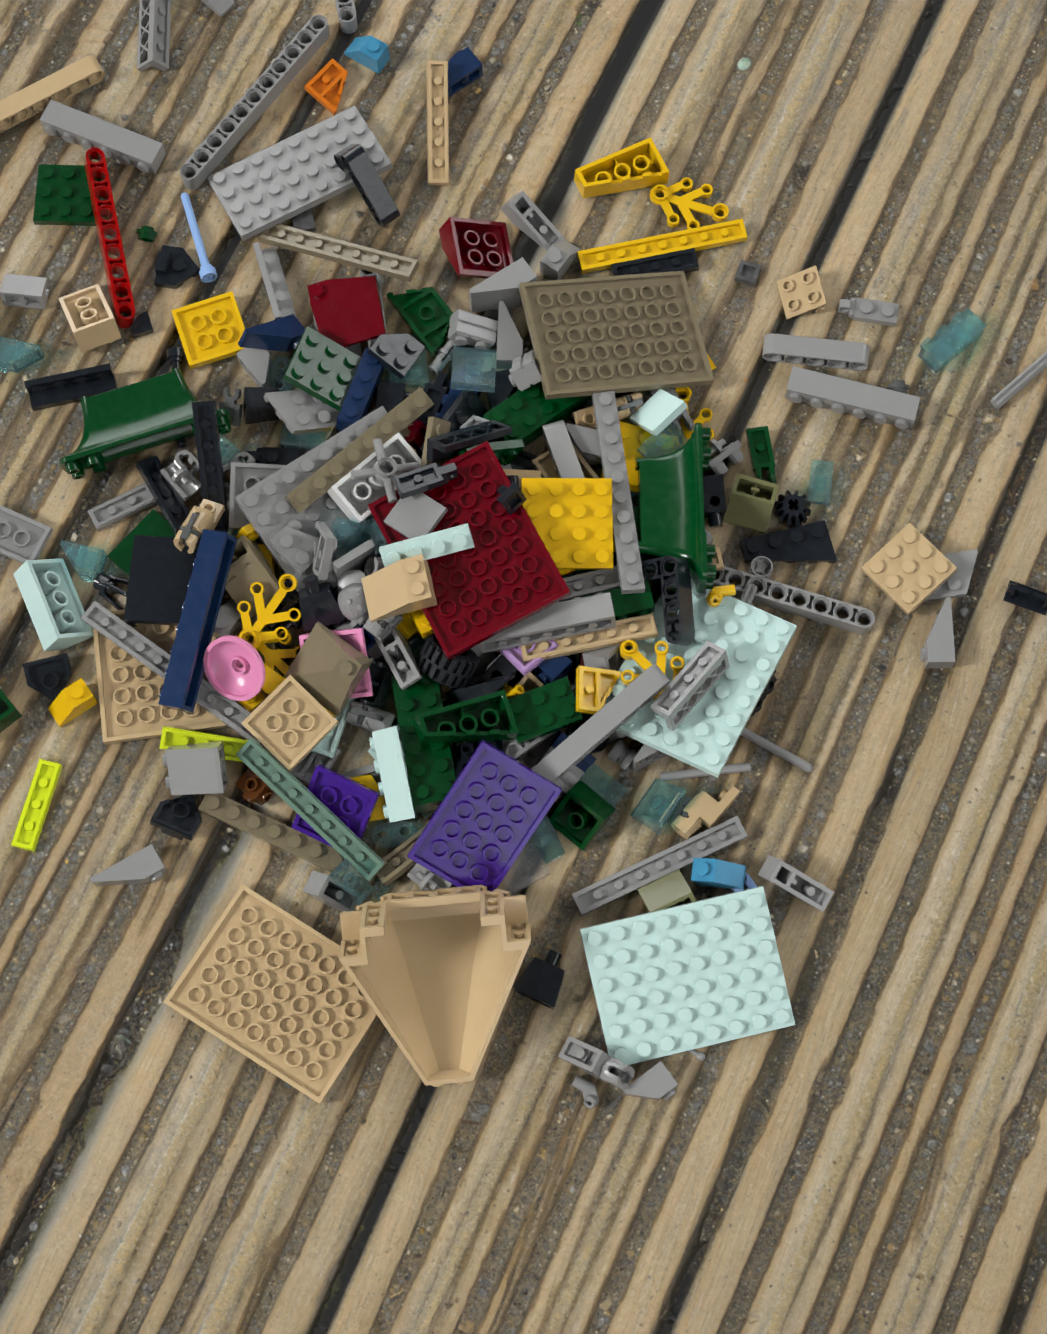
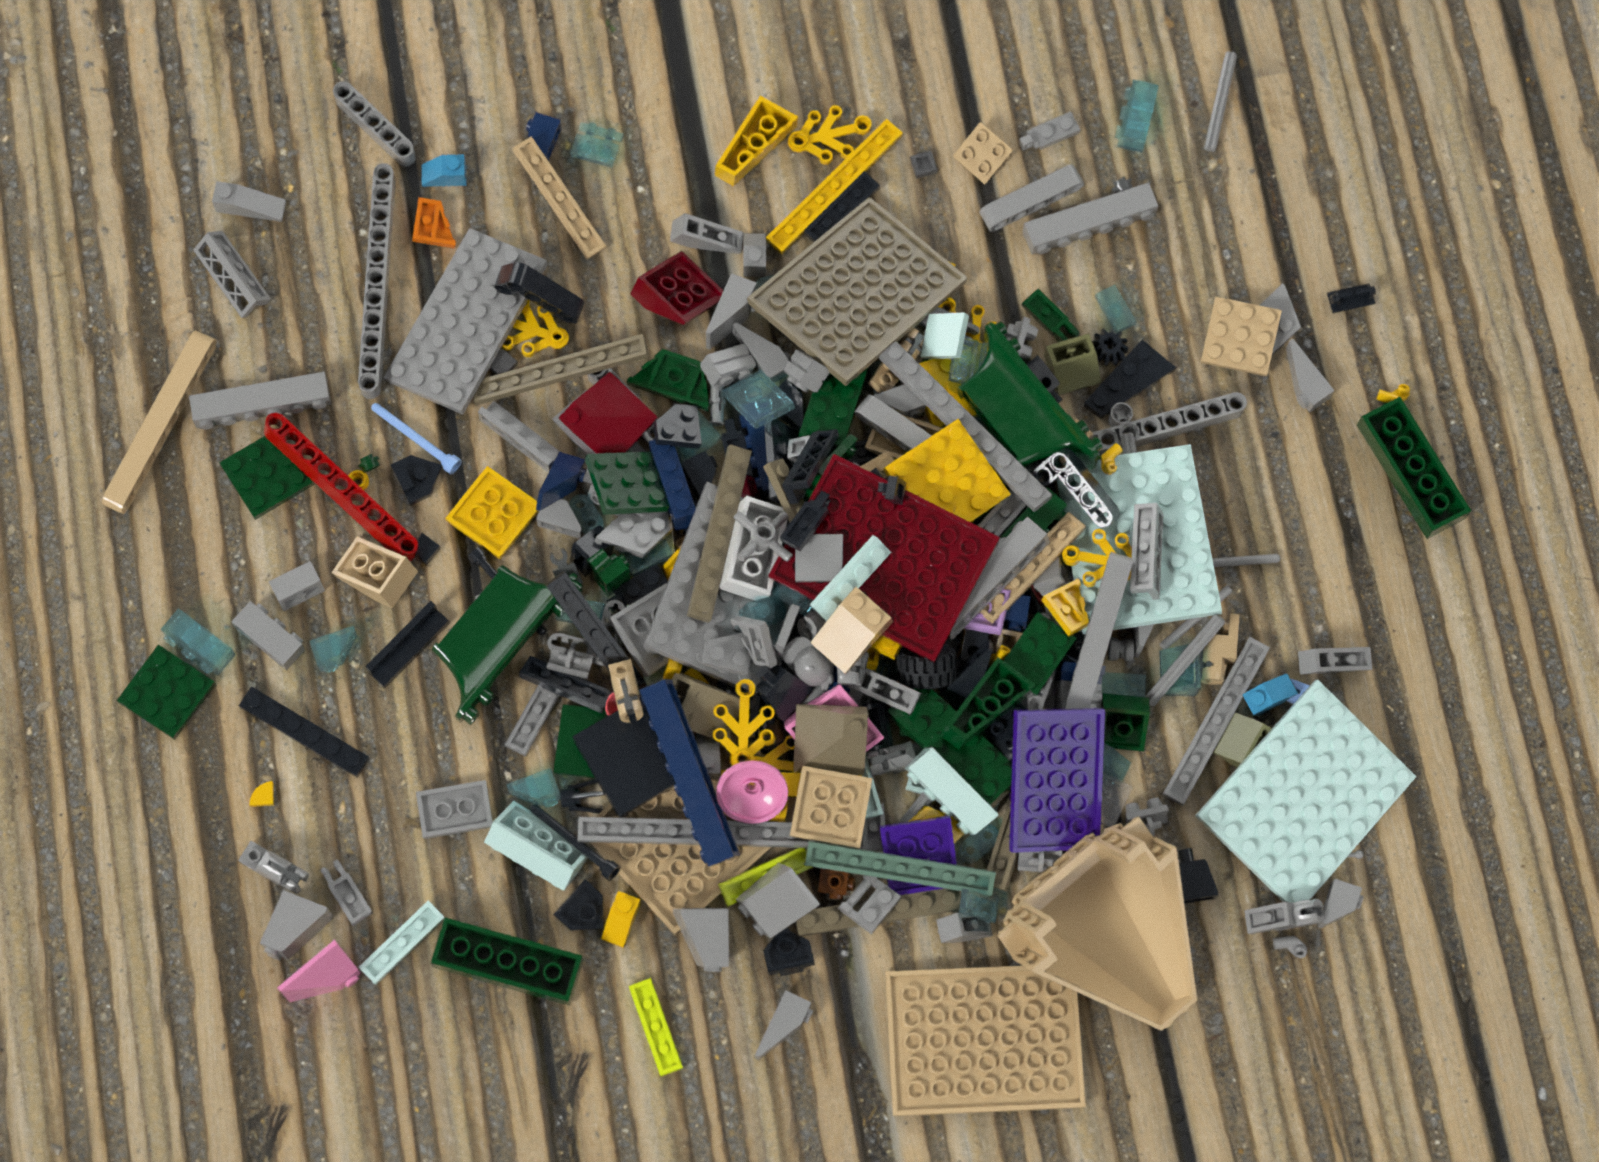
camera: 40 degrees left, 0 degrees up
none -> yellow plate [348,470,369,491]
none -> yellow plant [502,300,569,358]
none -> black piece [530,804,621,881]
none -> clear light blue plate [570,122,624,168]
none -> dark green hinge [587,549,630,597]
none -> light grey slope [673,908,729,972]
none -> light grey plate [838,875,901,935]
none -> light grey hips [1125,797,1169,836]
none -> light grey axle [1145,614,1225,706]
none -> dark green brick [1357,397,1471,539]
none -> yellow arm [1376,384,1410,403]

